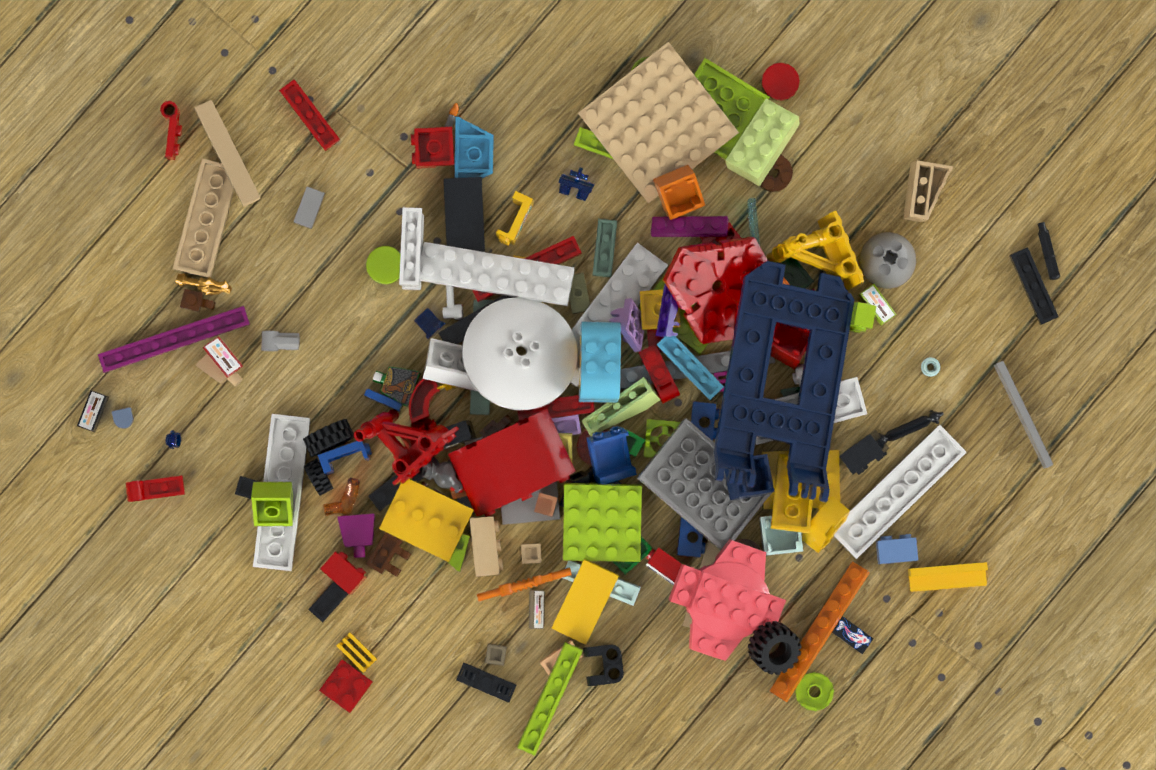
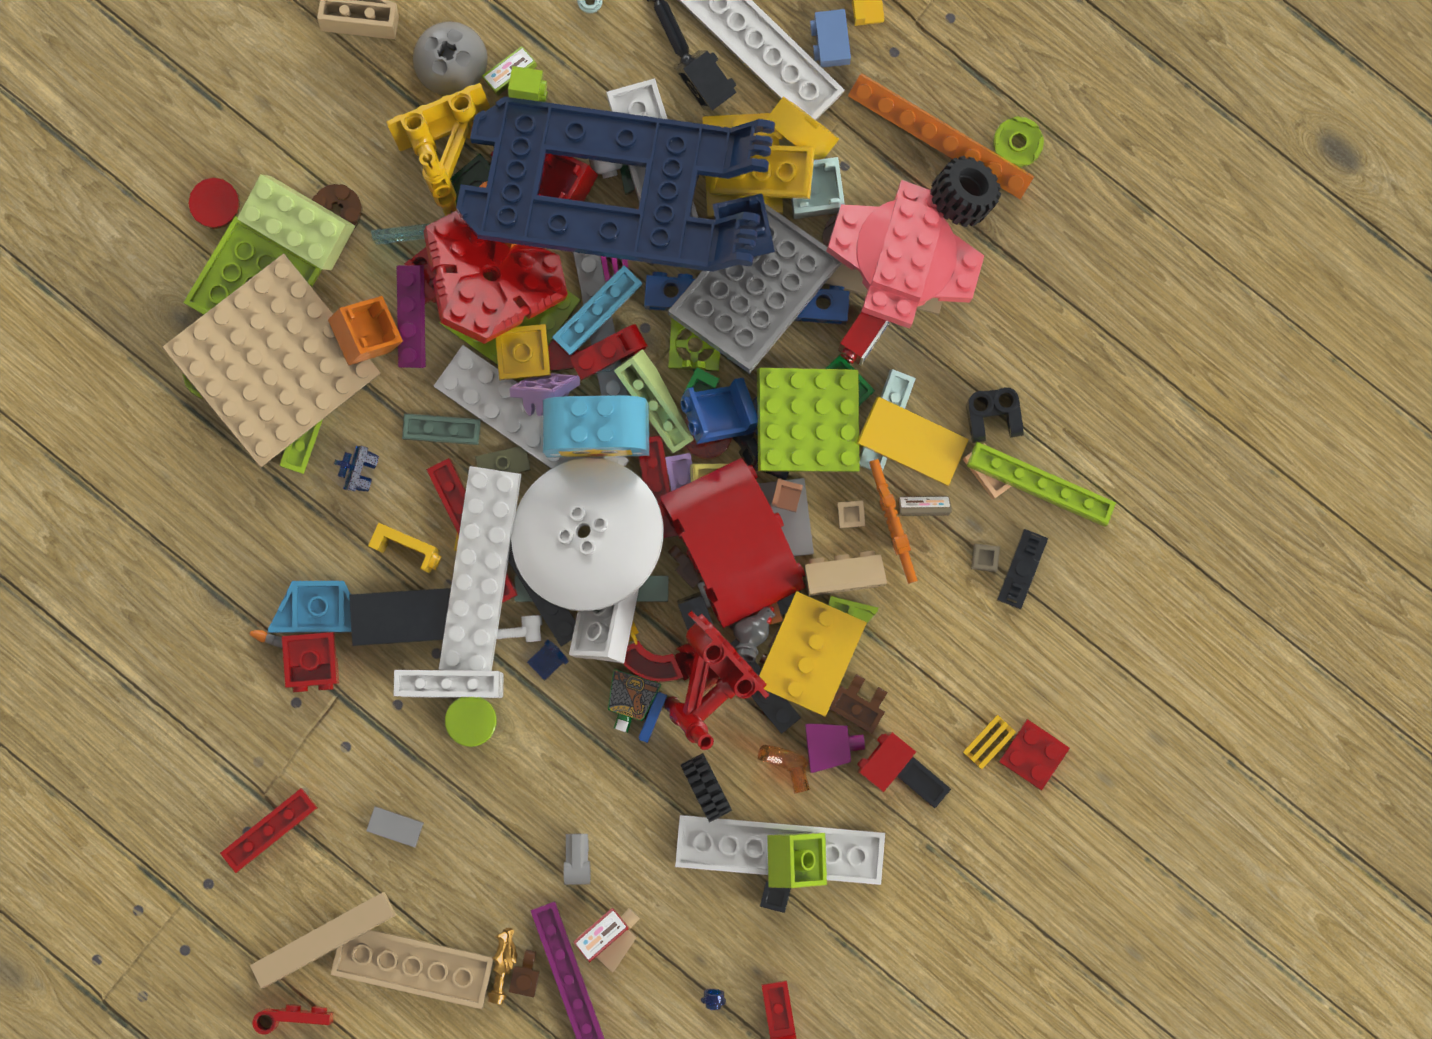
camera: 90 degrees left, 0 degrees up
black tyre [303,458,334,496] -> none
blue panel [318,441,372,475] -> none
dark purple plate [656,284,680,337] -> none
tile [832,616,873,654] -> none

